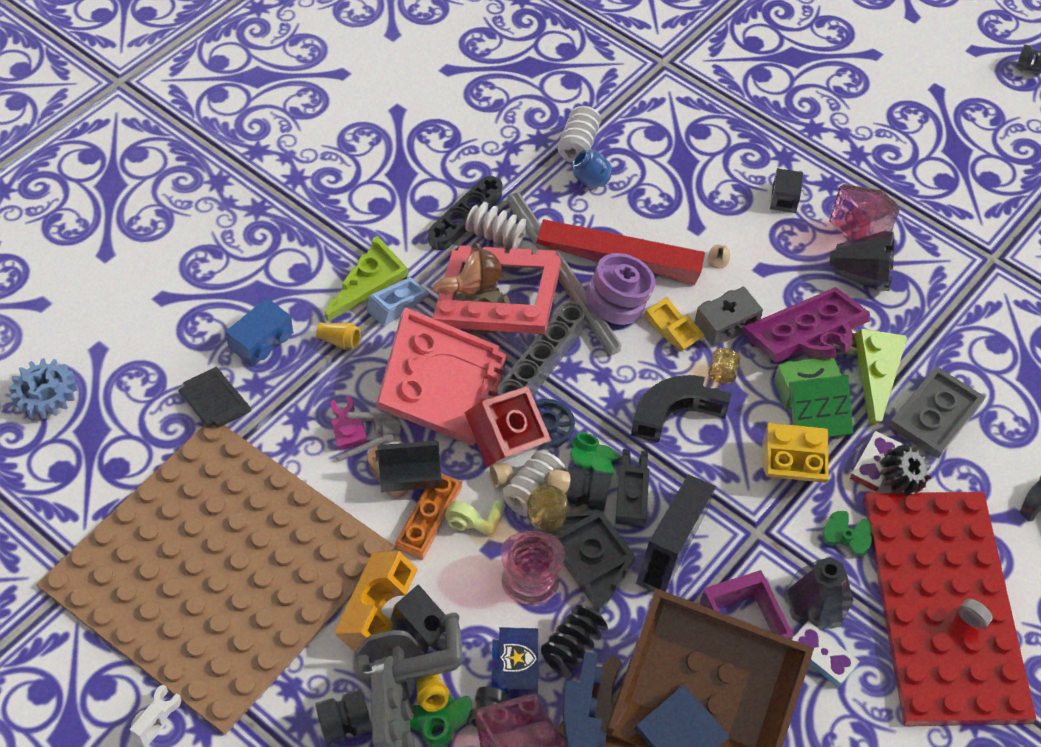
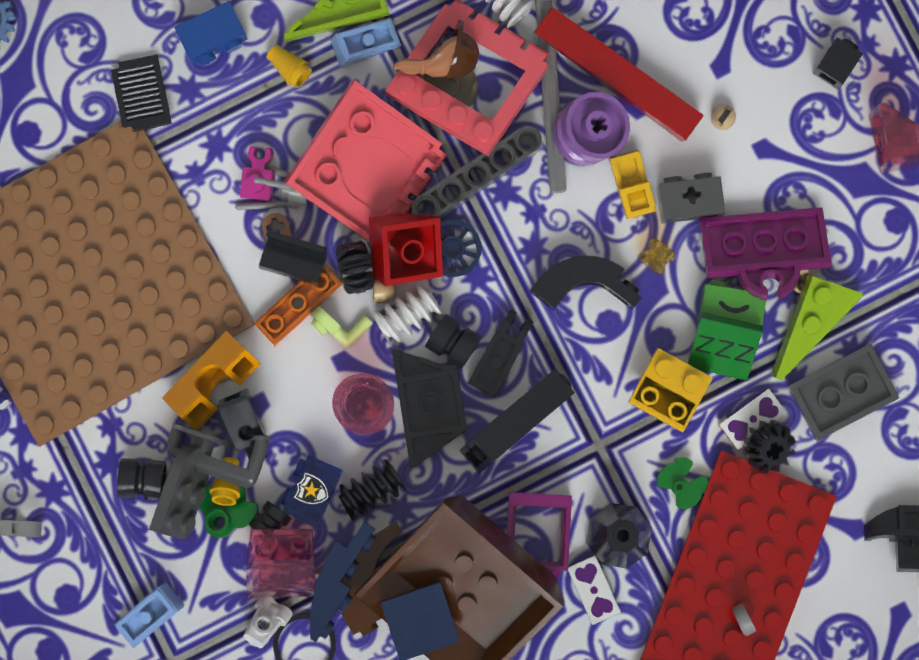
camera: 25 degrees right, 30 degrees up
clear yellow head [527,485,568,531] -> none
tan hinge [544,469,570,493] -> none
green plate [570,432,621,476] -> none
black cone [830,231,895,291] -> none
none -> black gear [335,241,375,294]

